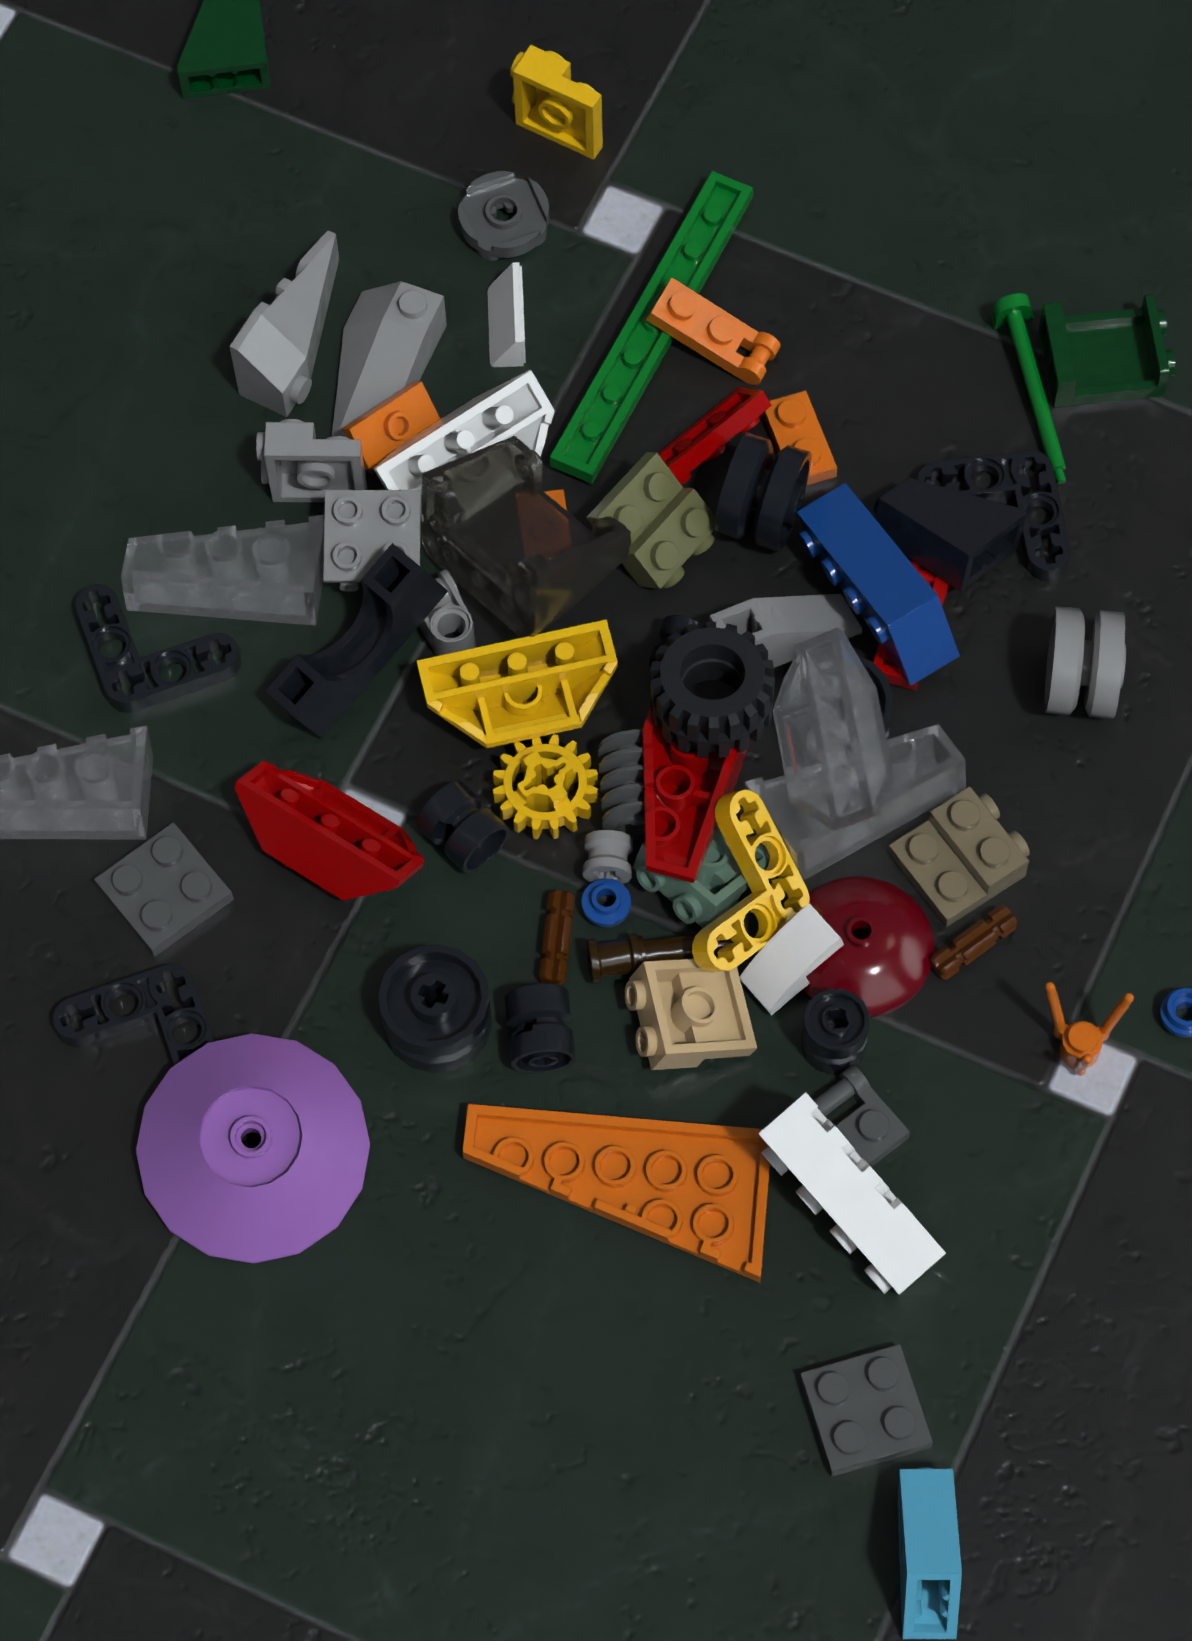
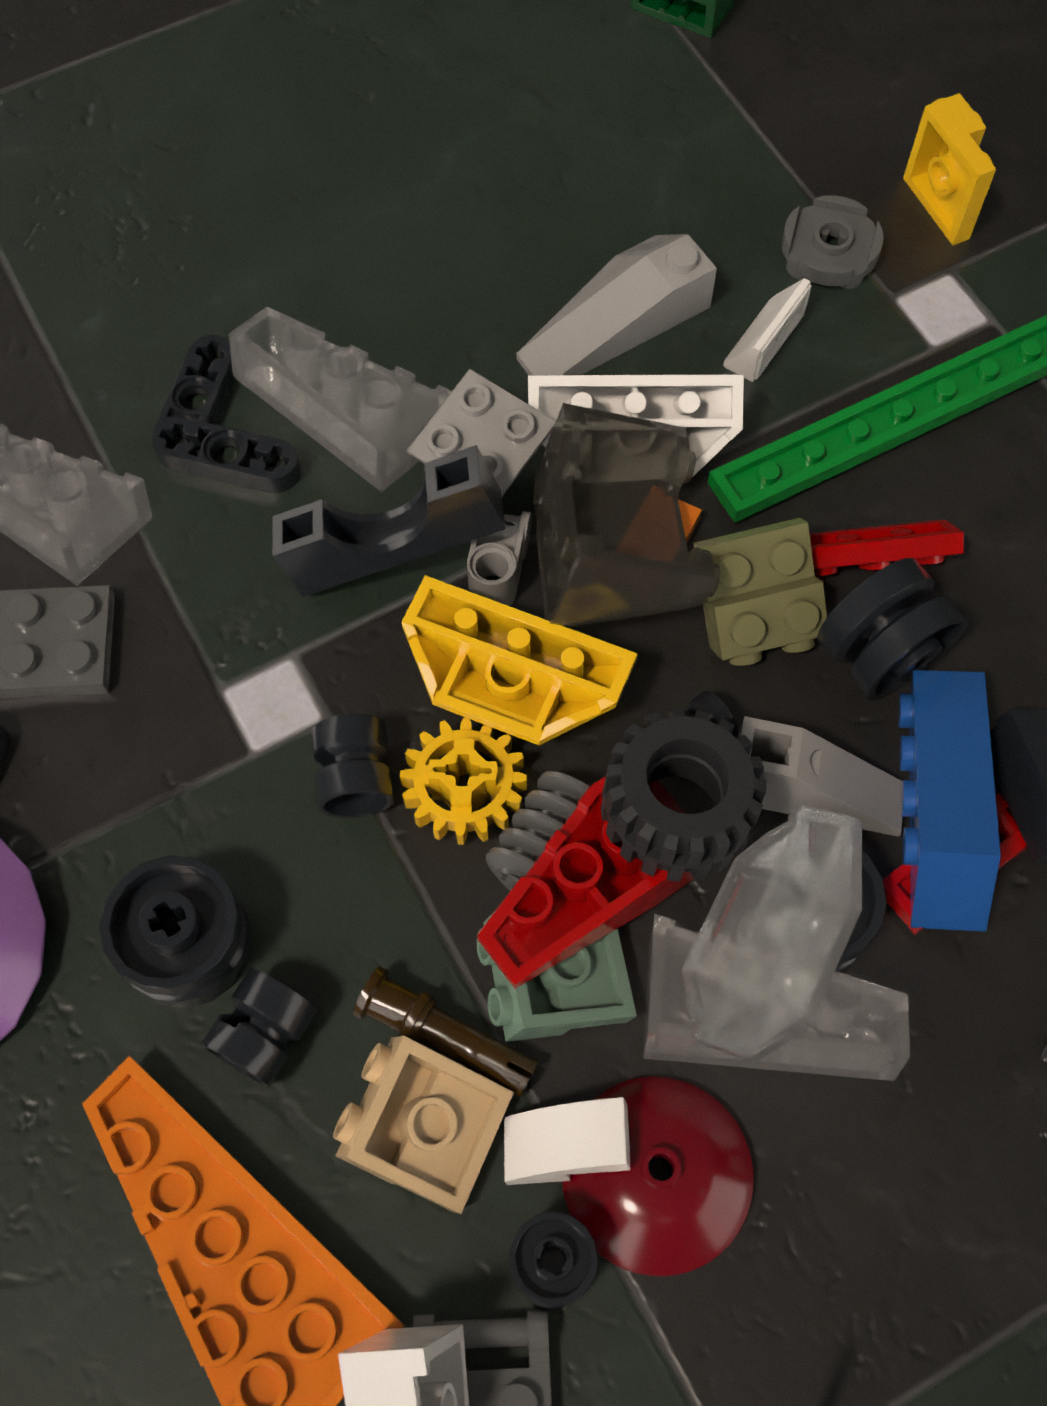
camera: 35 degrees right, 0 degrees up
light grey wedge [229,230,339,417] -> none
red wedge [234,761,425,900] -> none
light grey plate [256,419,367,502] -> none
orange plate [342,381,440,470] -> none
reddish brown axle [539,890,575,986] -> none
light grey wheel [582,830,634,884] -> none
blue plate [582,879,631,927] -> none
orange plate [646,278,781,385] -> none
yellow beam [692,789,810,973] -> none
orange plate [762,390,837,485] -> none
dark tan plate [888,786,1030,928] -> none
reddish brown axle [930,905,1018,980] -> none

